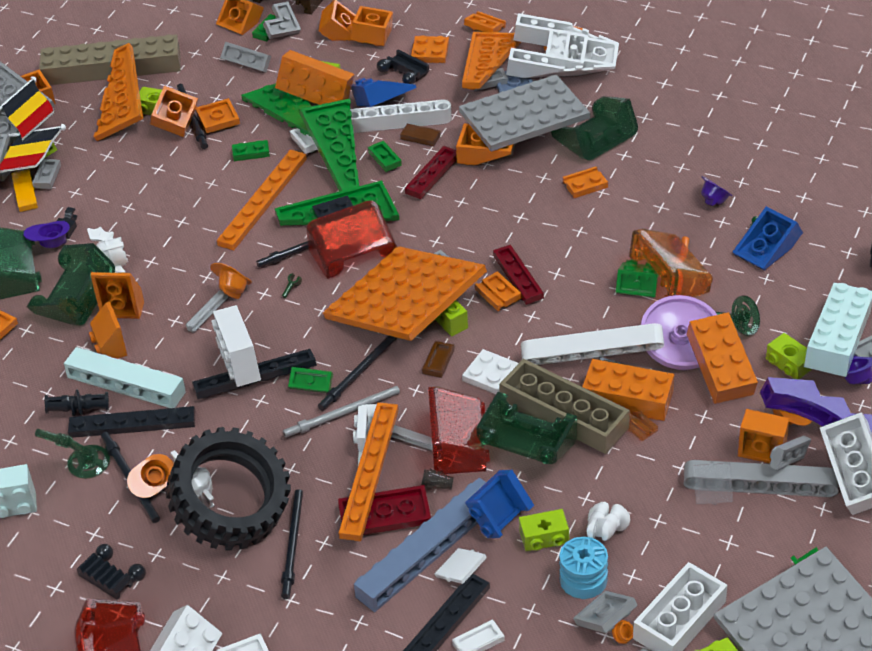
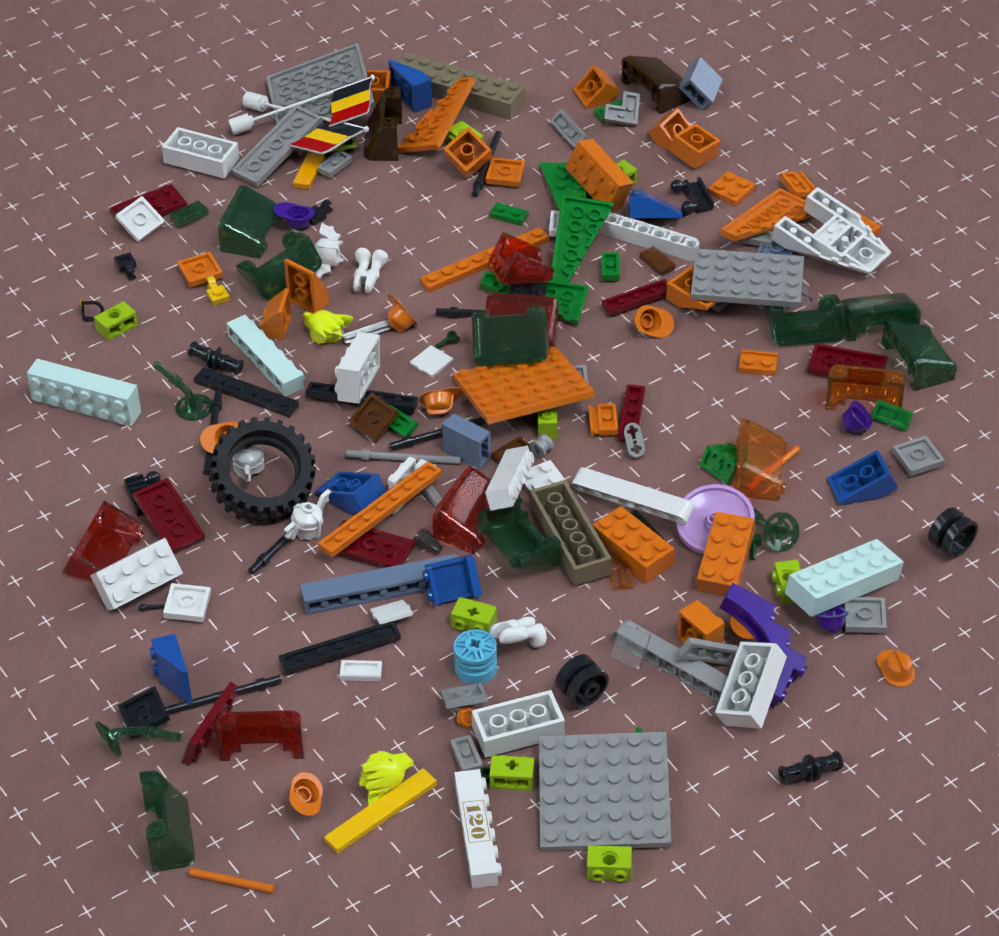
camera: 30 degrees right, 0 degrees up
none -> dark red plate [133,478,205,553]
none -> yellow plate [206,276,230,306]
none -> white helmet [284,489,332,540]
none -> neon yellow piece [303,310,353,345]
none -> blue slope [315,471,386,514]
none -> reddish brown plate [348,392,400,443]
none -> white piece [353,248,388,294]
none -> dark brown windscreen [365,86,402,161]
none -> blue slope [388,60,433,113]
none -> white piece [409,345,453,378]
none -> orange piece [419,387,463,415]
none -> sand blue brick [442,414,491,470]
none -> clear green windscreen [471,305,551,366]
none -> white brick [485,445,534,510]
none -> clear red windscreen [488,232,555,285]
none -> light grey wheel [530,434,554,458]
none -> black wheel [555,654,609,708]
none -> light grey beam [624,423,645,460]
none -> orange piece [633,305,674,338]
none -> dark red plate [807,343,888,386]
none -> clear orange windscreen [825,365,905,411]
none -> clear green windscreen [837,293,921,342]
none -> green plate [872,399,914,430]
none -> clear green windscreen [881,319,957,391]
none -> light grey plate [892,436,945,476]

